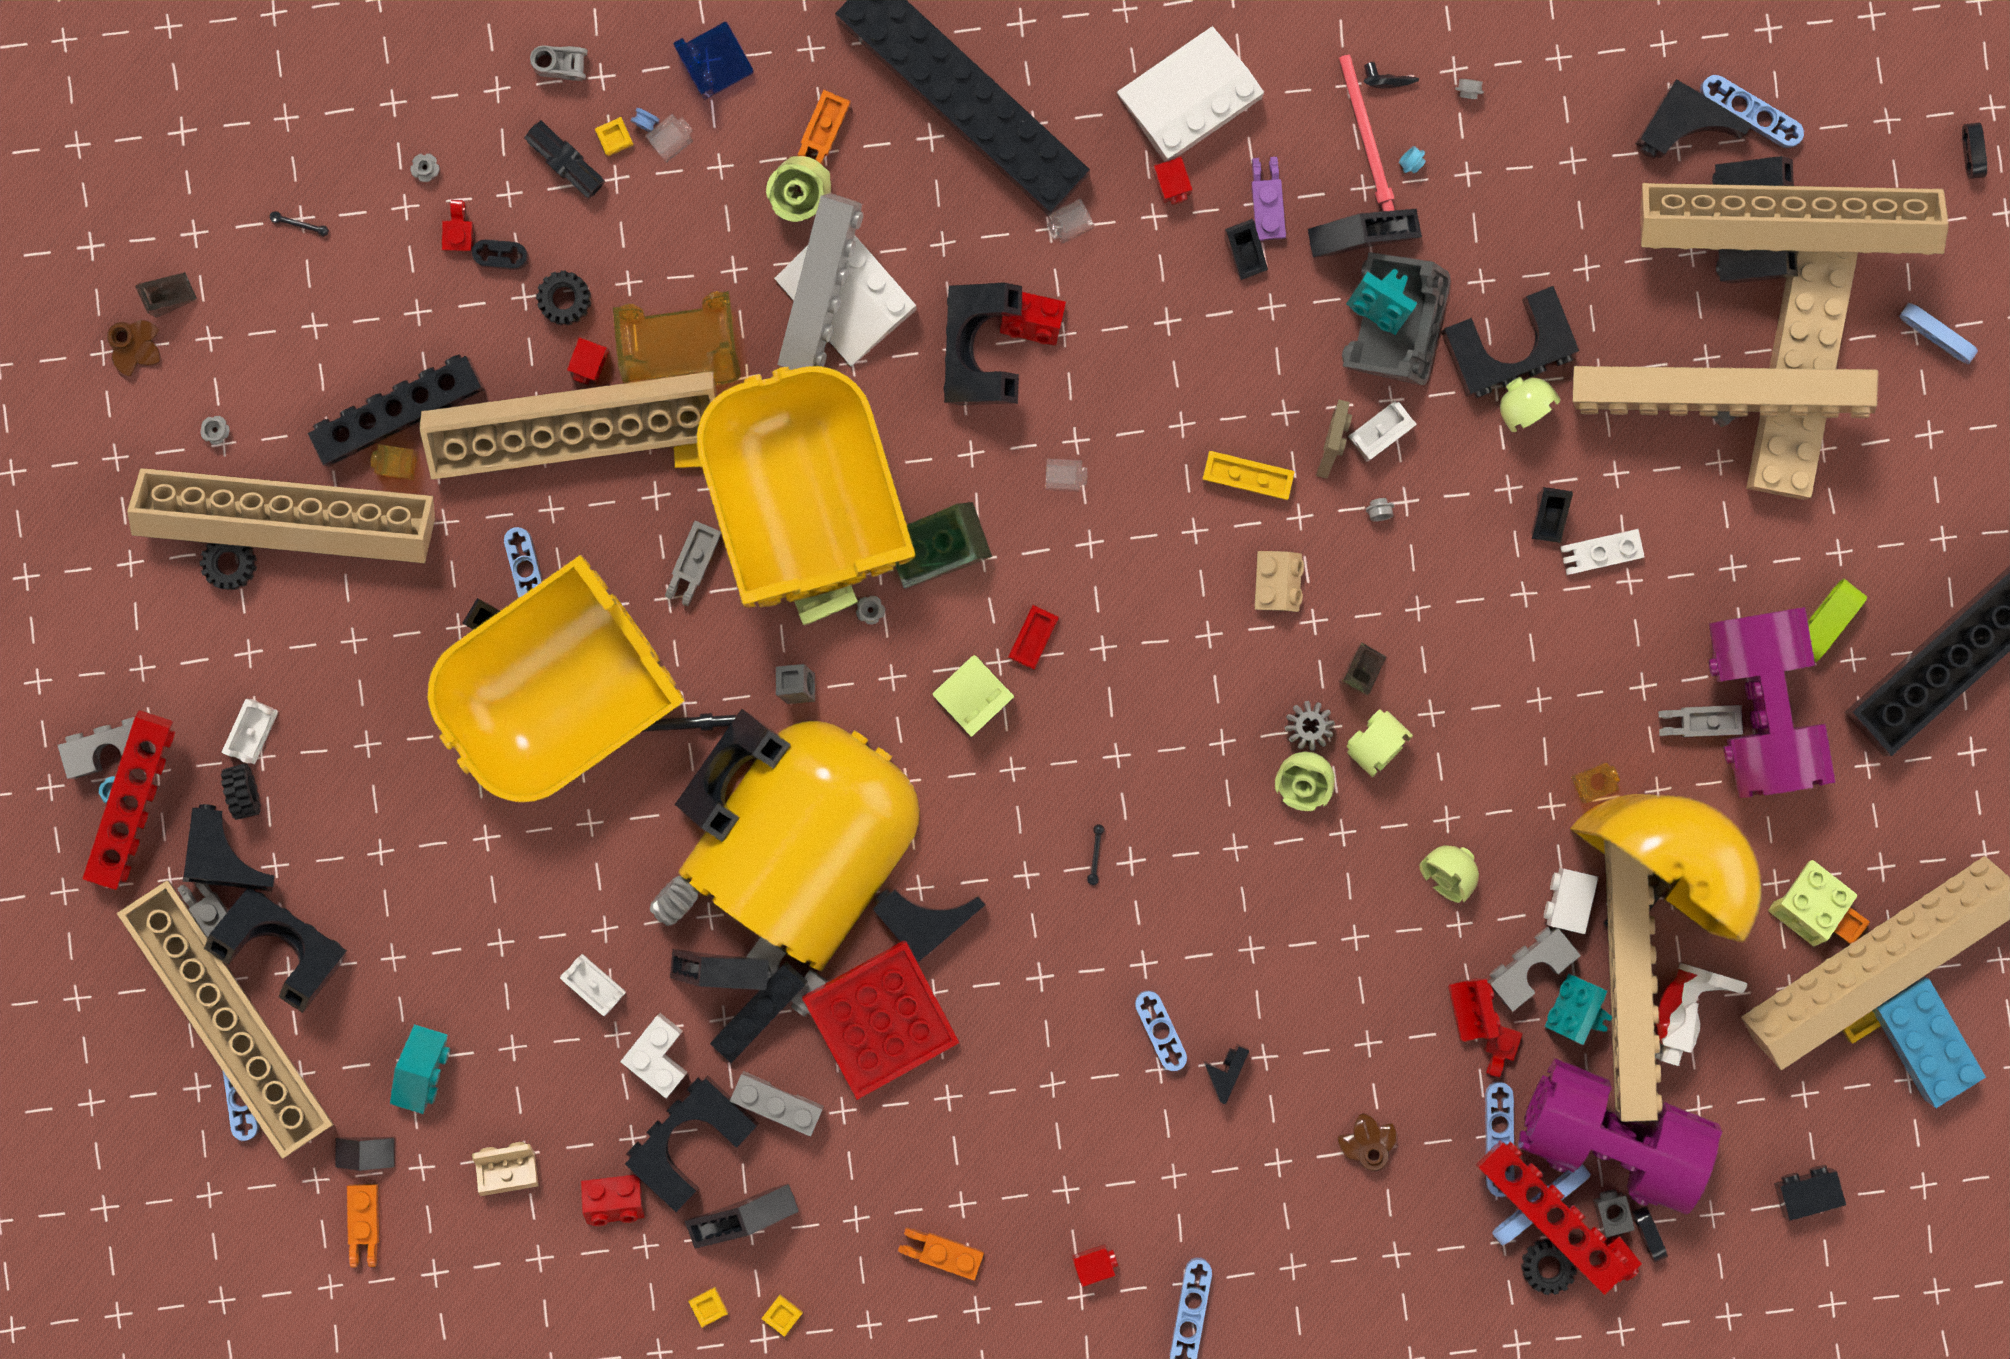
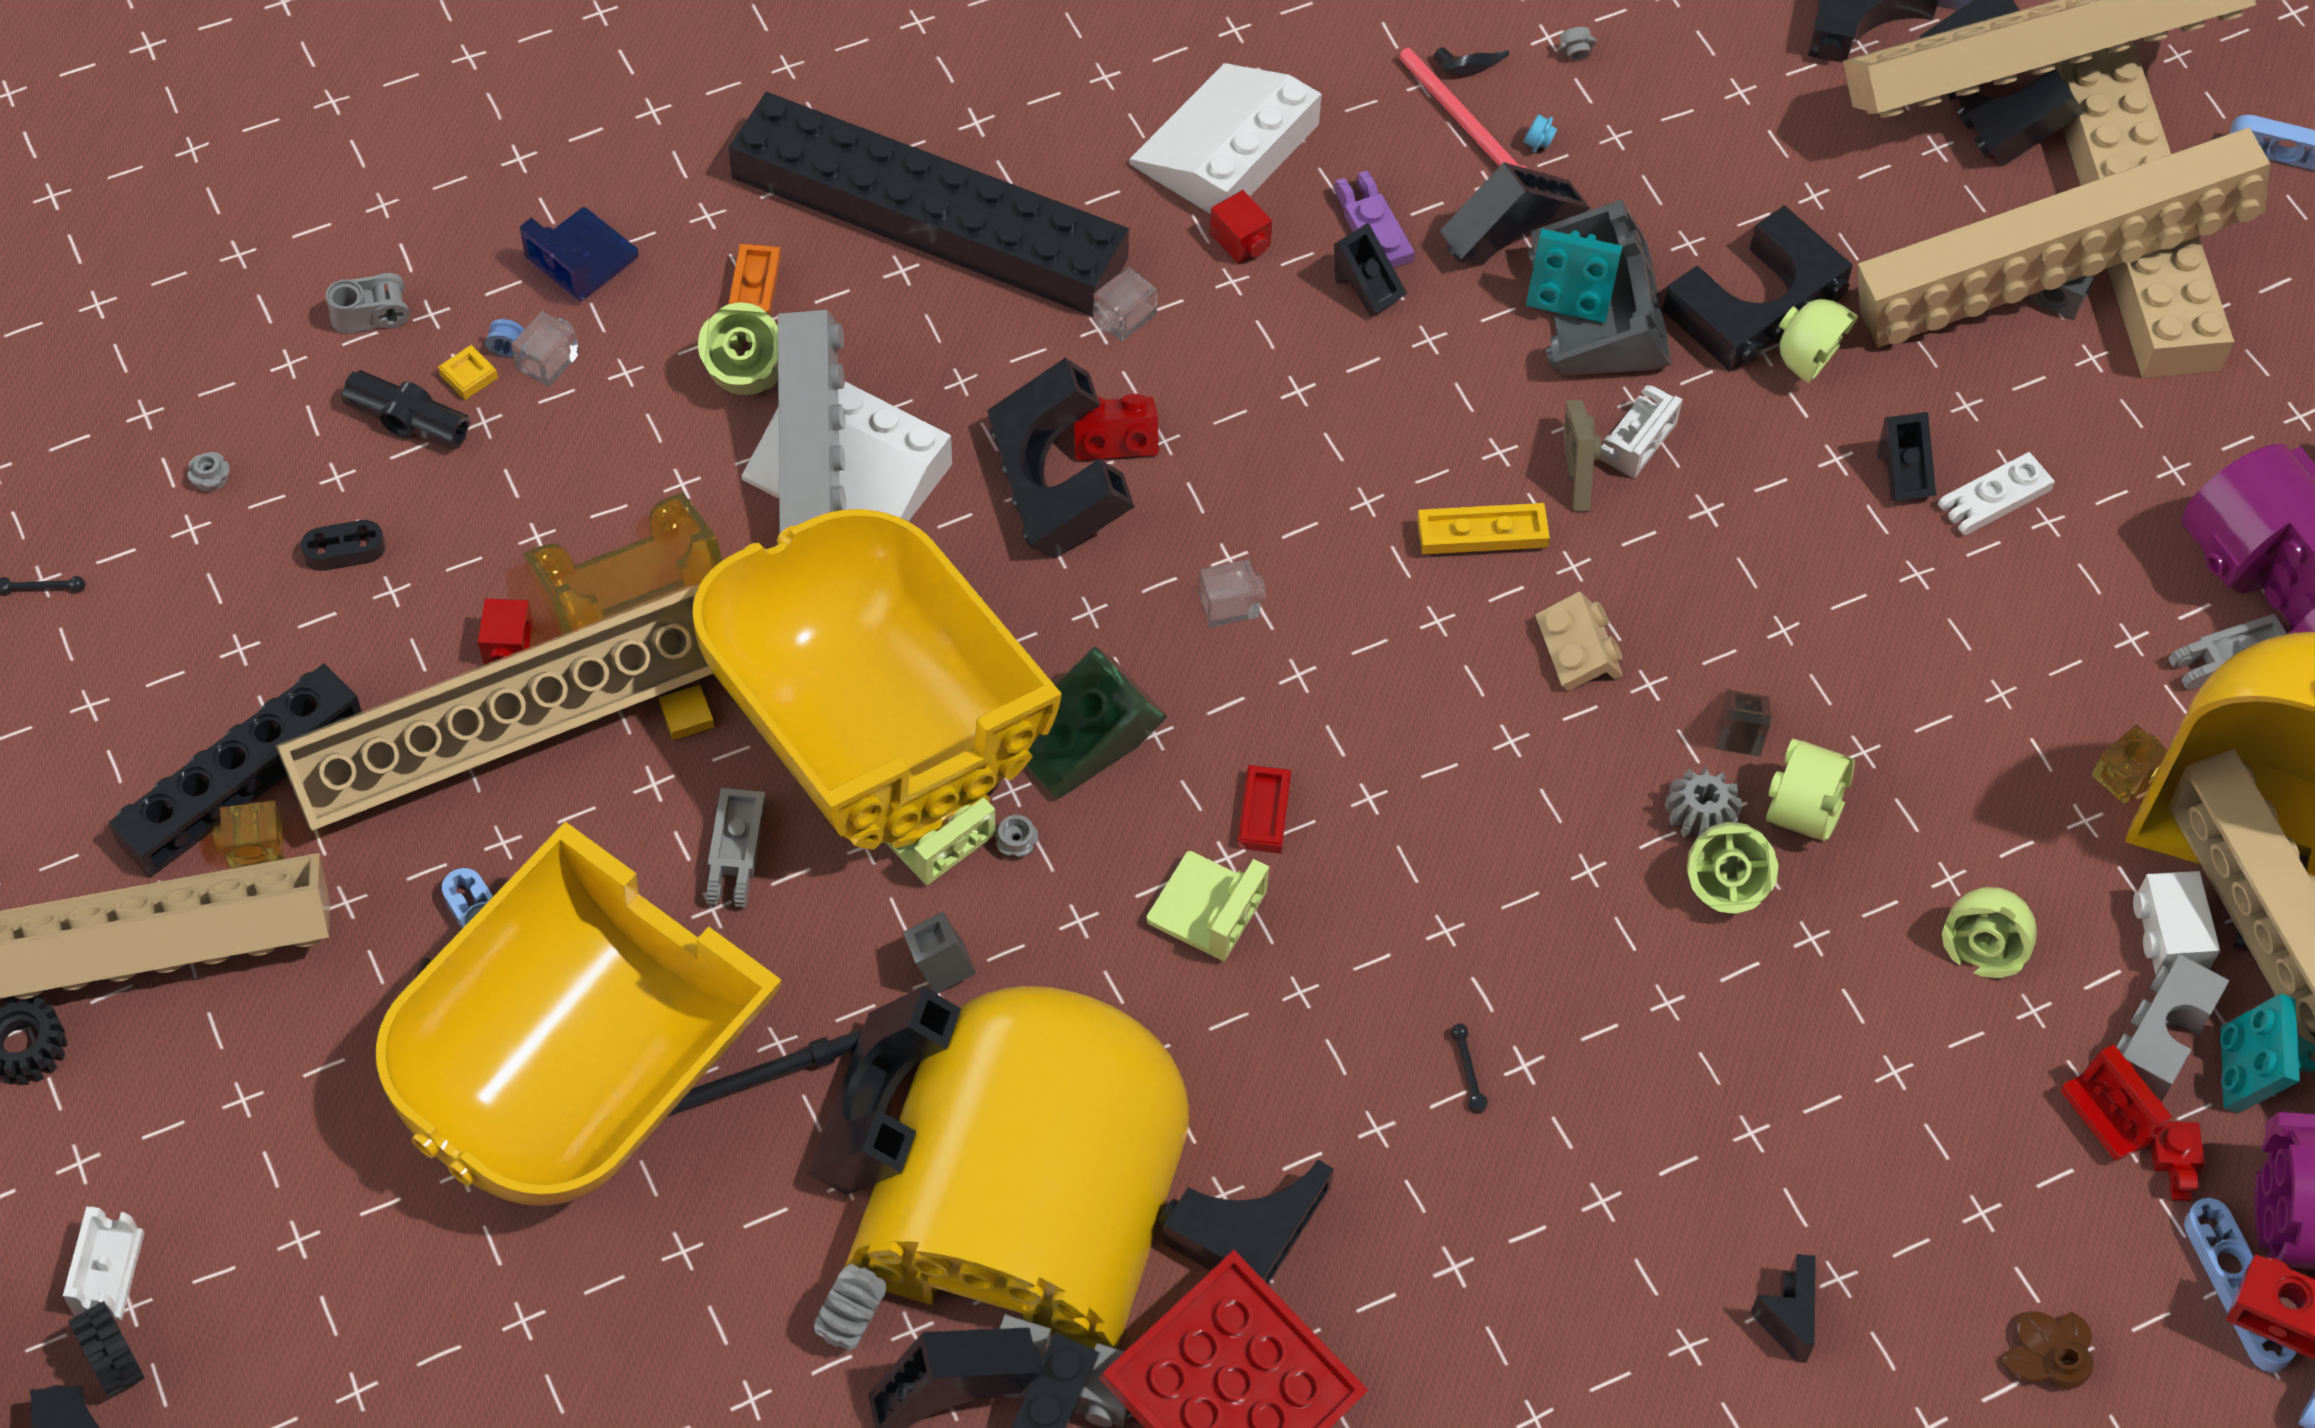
camera: 15 degrees left, 30 degrees down
red plate [442,200,473,252] -> none
black tyre [536,270,591,326] -> none
light blue beam [1135,990,1187,1071] -> none
light grey plate [1366,498,1395,522] -> none

